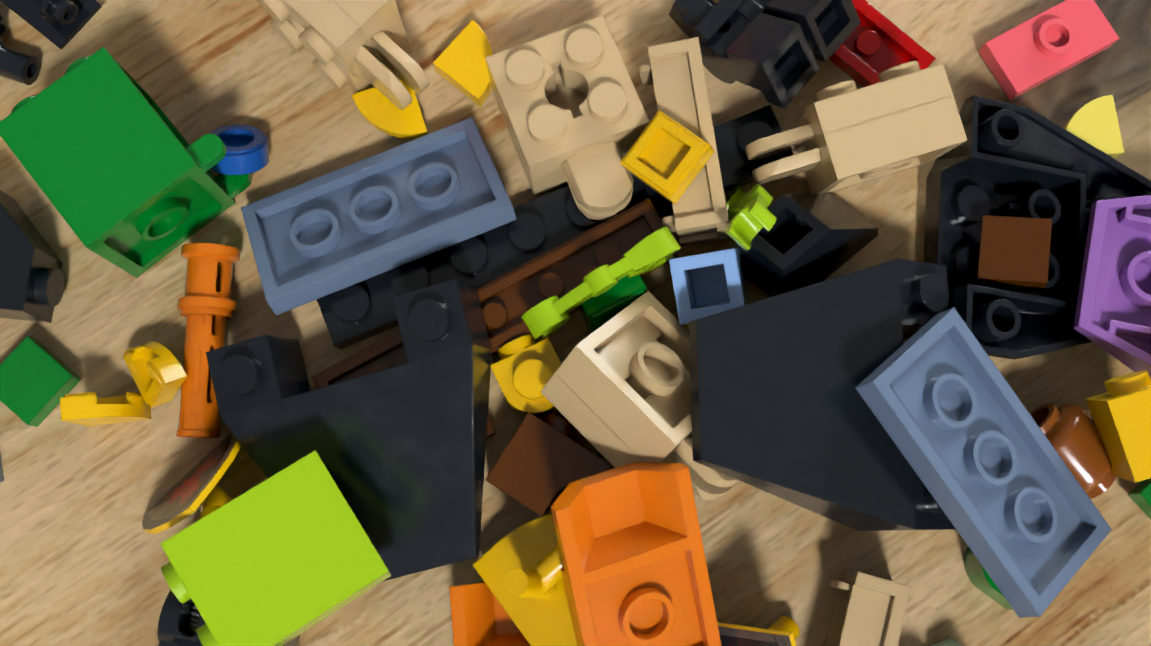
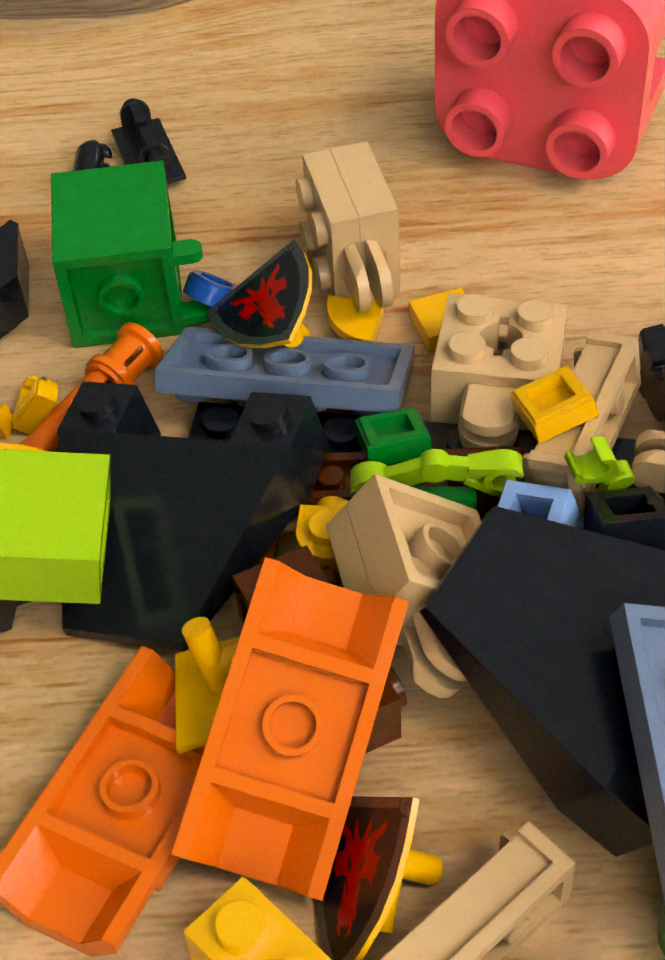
camera: 35 degrees right, 30 degrees down
none -> shield [206,239,312,349]
none -> green tile [355,407,432,465]

